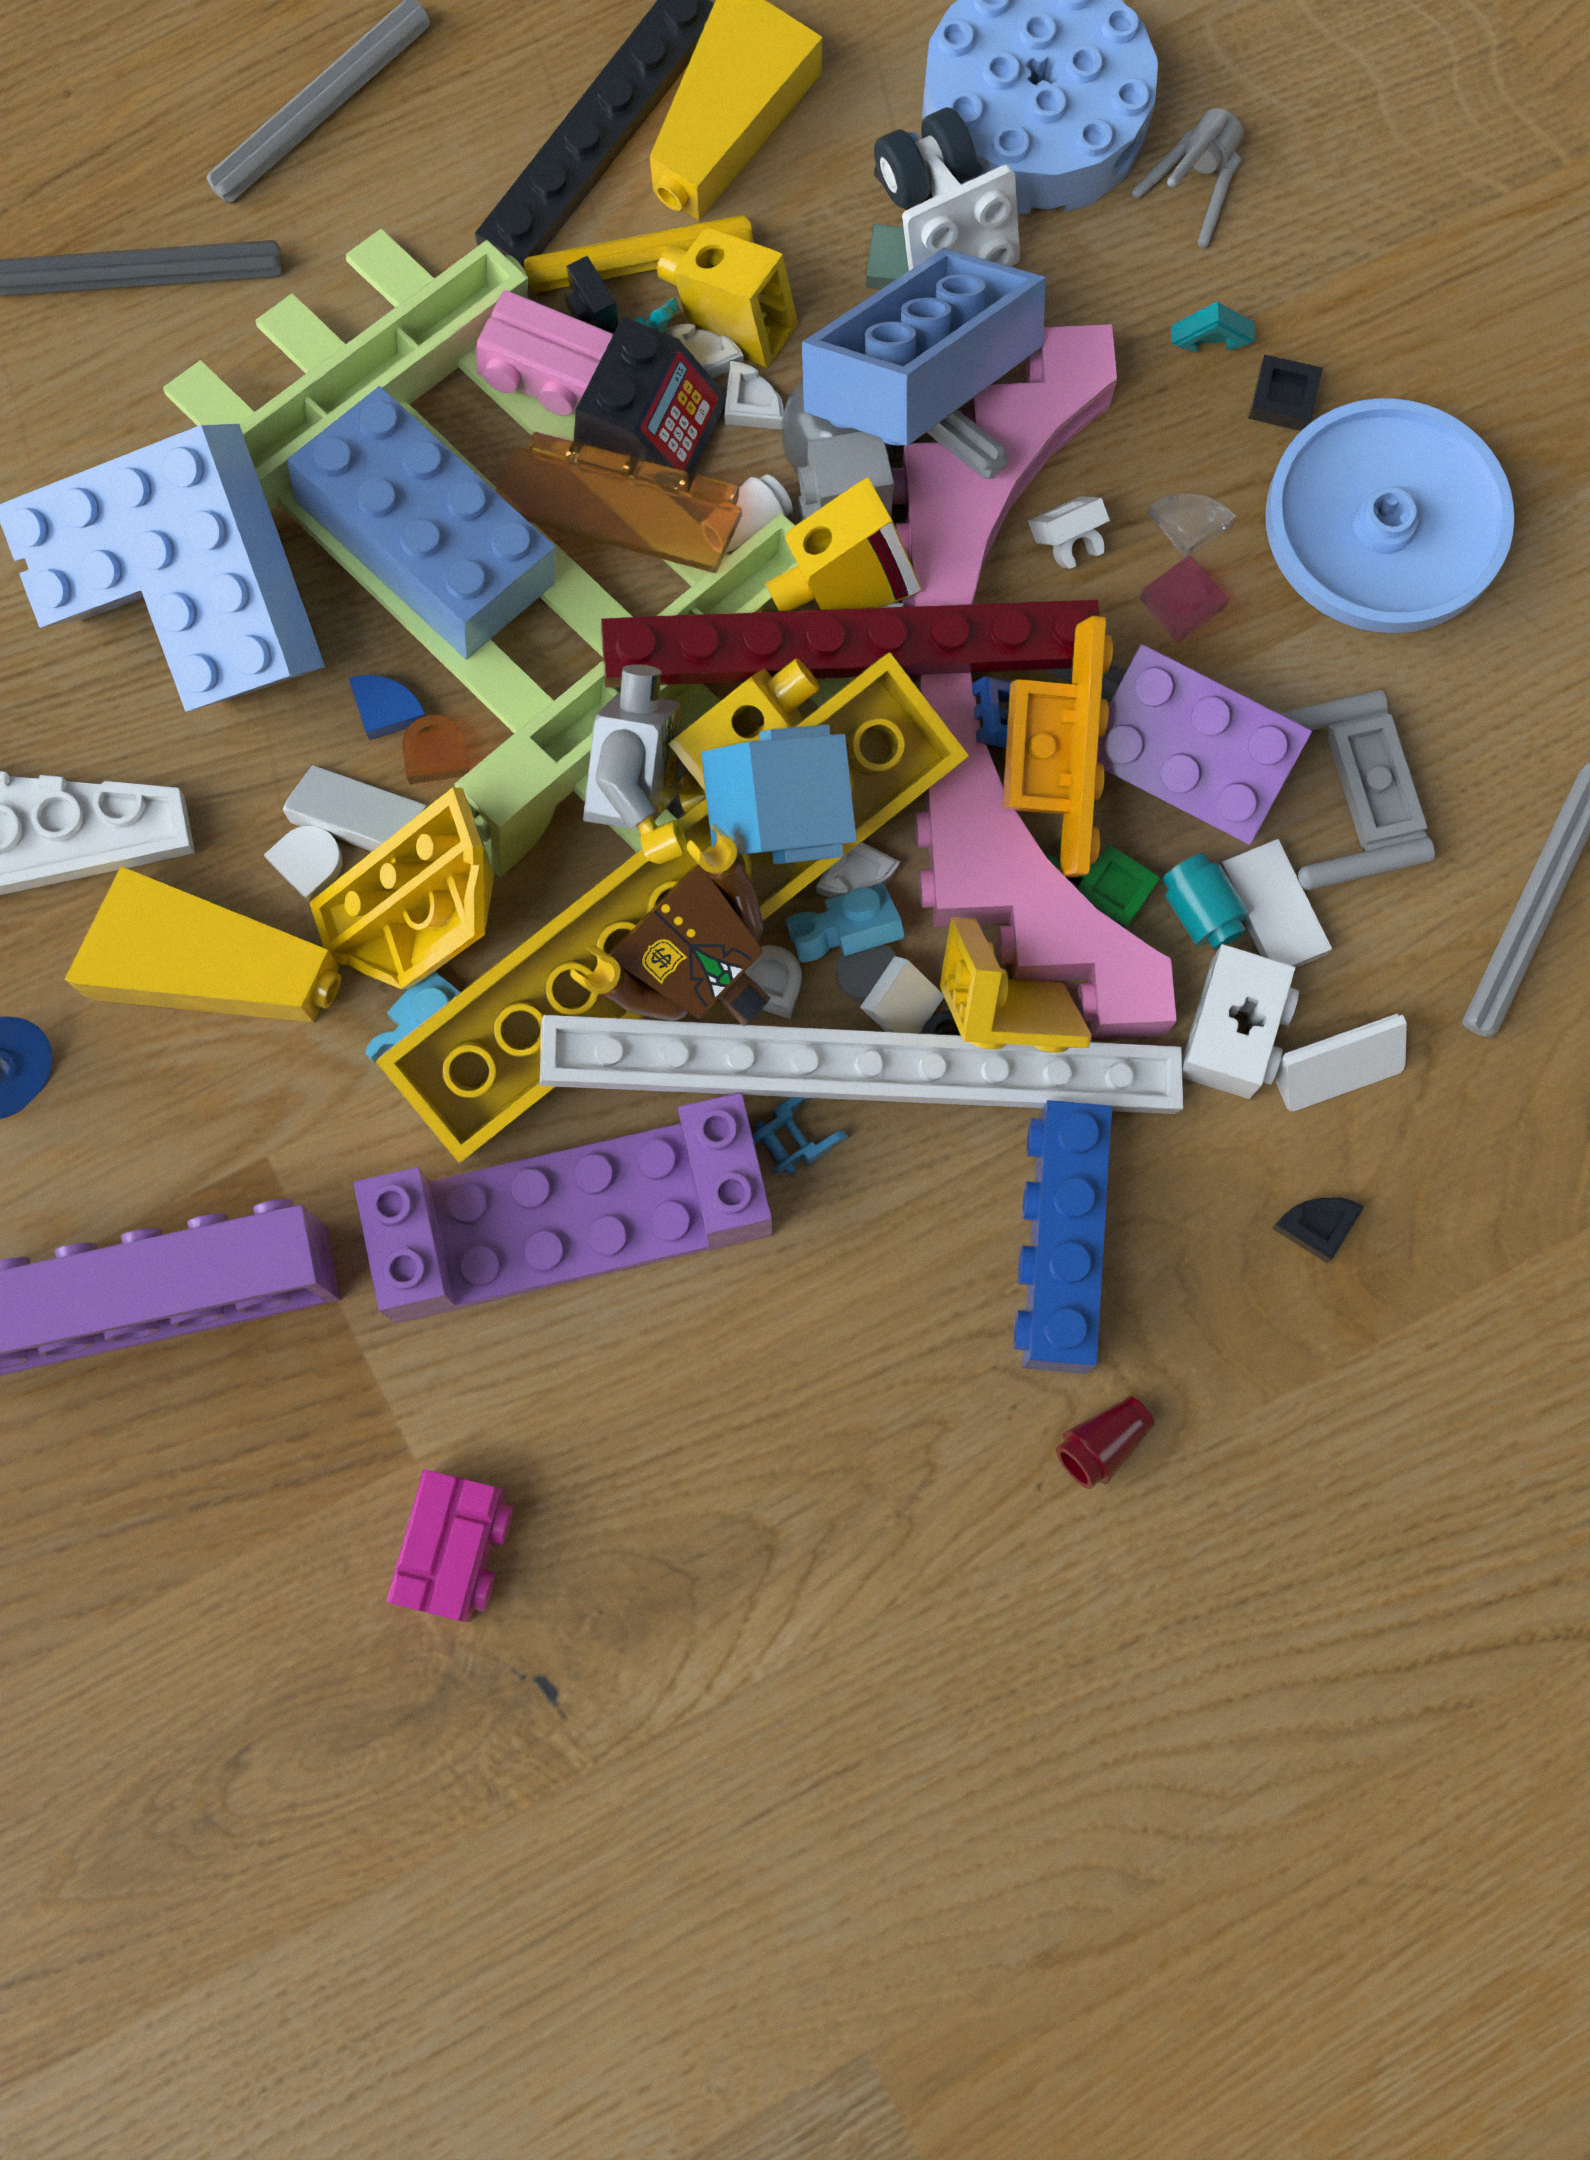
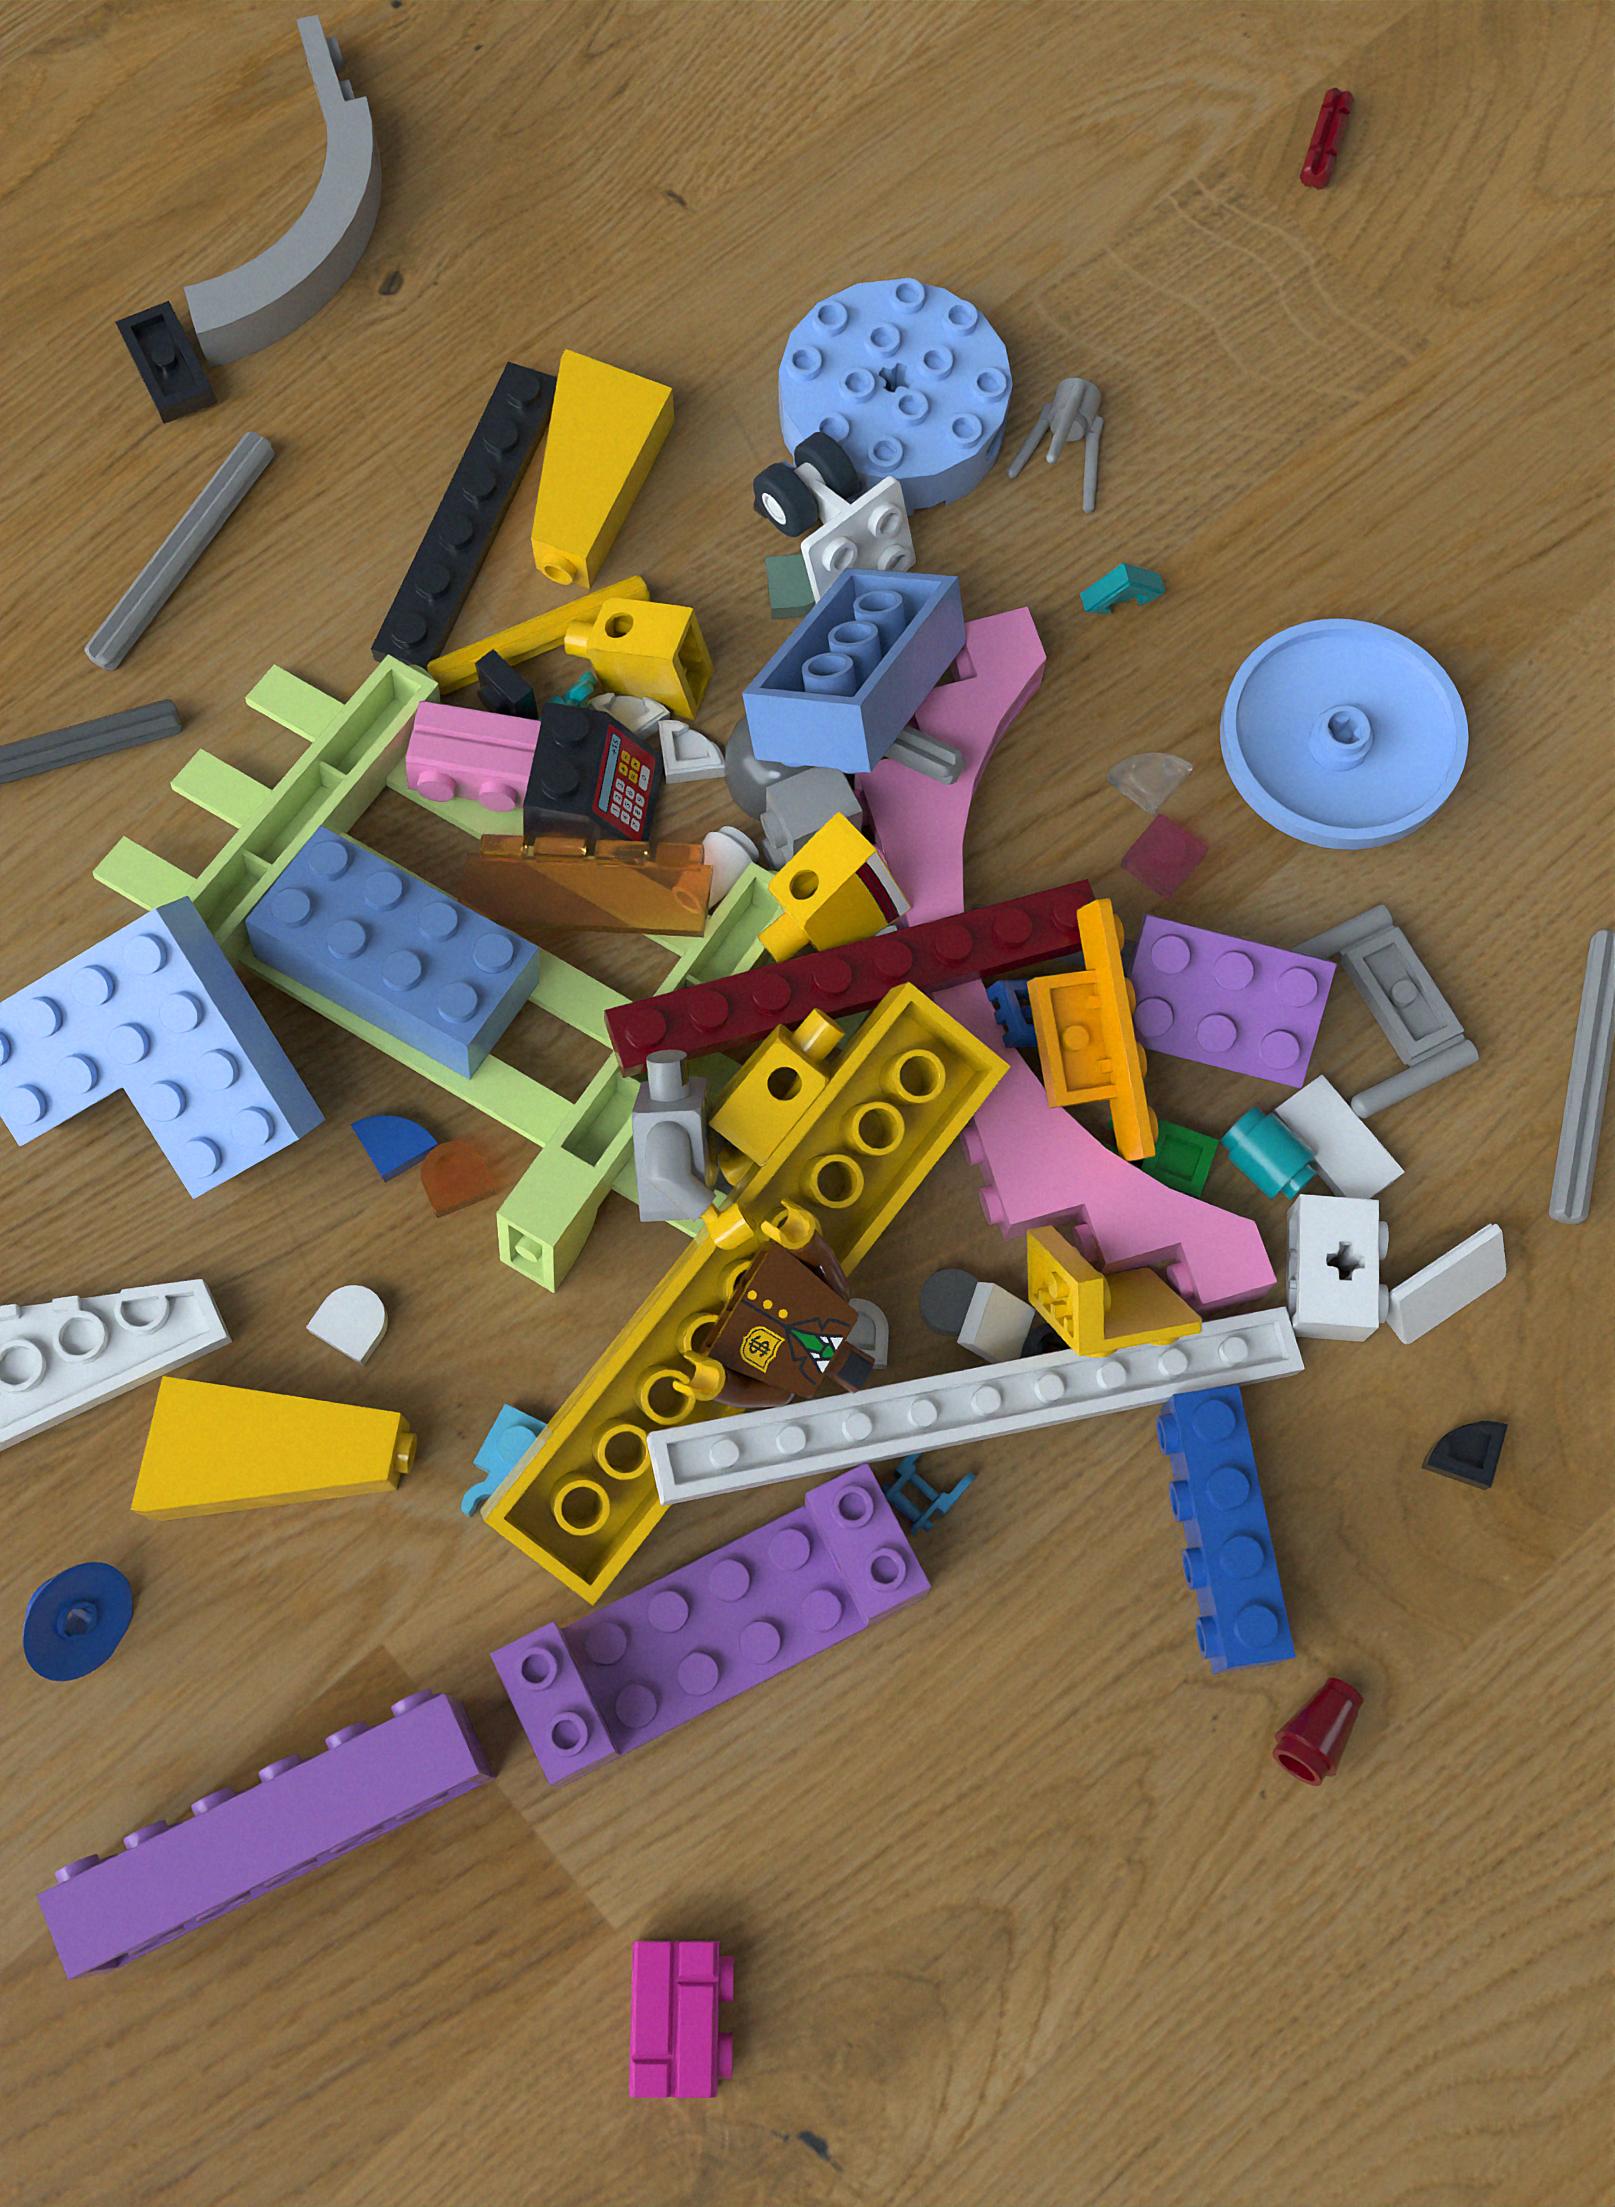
camera: 15 degrees left, 5 degrees down
white slope [283,765,427,852] -> none
yellow wedge [309,787,494,989] -> none
dark azure plate [701,725,856,864] -> none
medium azure plate [786,882,905,962] -> none
white tile [816,842,900,898] -> none
white tile [1028,496,1110,569] -> none
black plate [1248,354,1323,431] -> none

